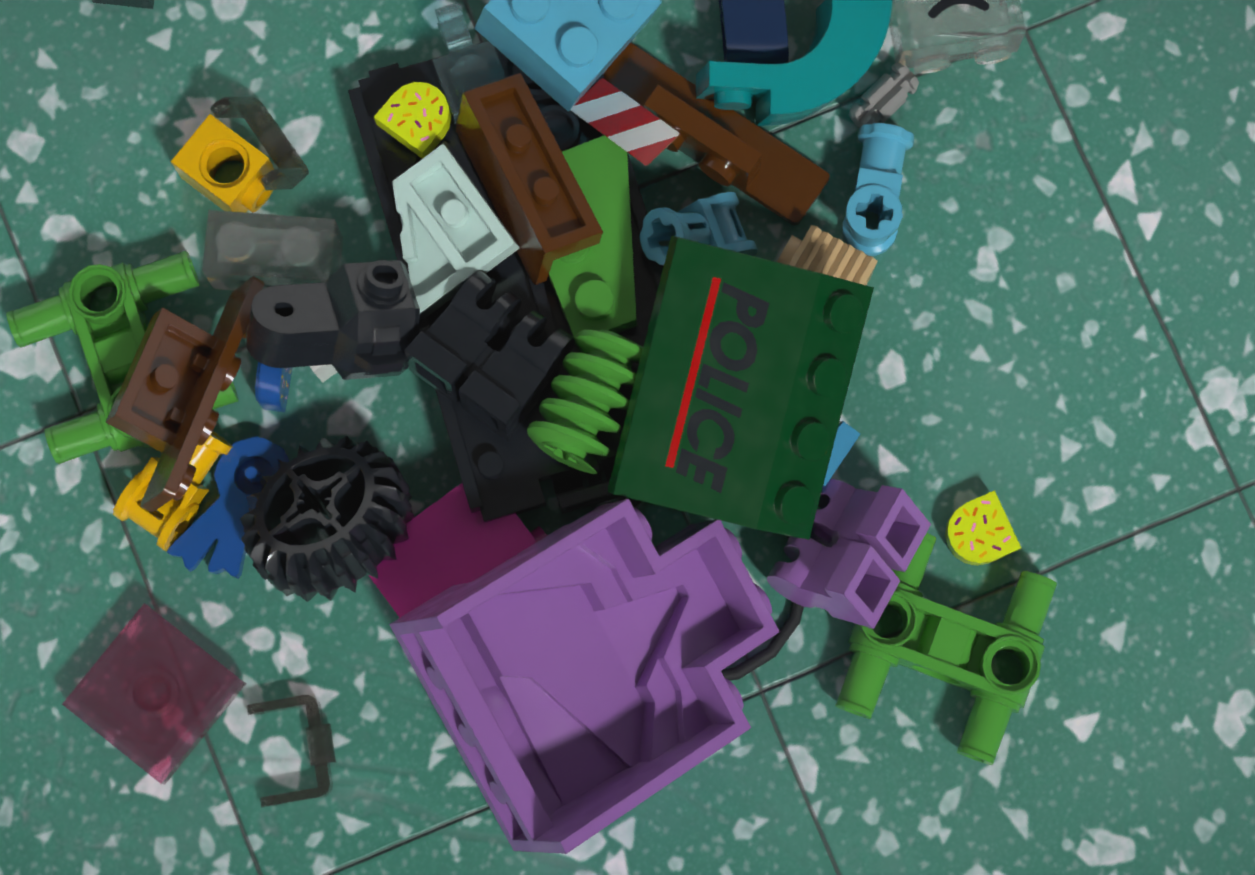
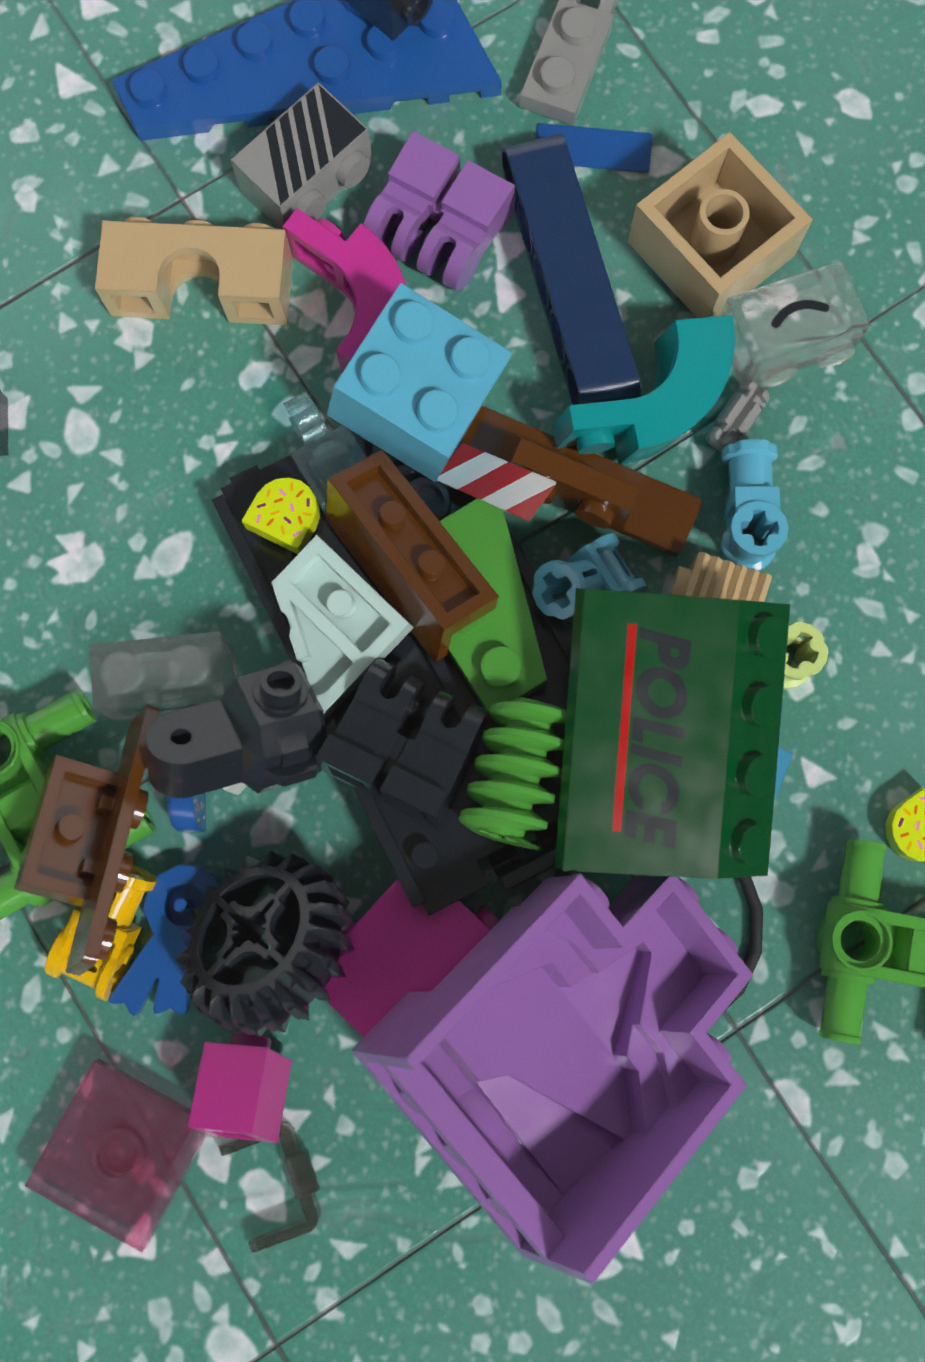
camera: 10 degrees left, 0 degrees up
yellow brick [171,114,277,222] -> none
clear smoke piece [210,97,309,190] -> none
medium lavender legs [767,479,931,629] -> none
none -> dark pink brick [188,1033,292,1143]
none -> yellowish green bush [783,622,829,690]

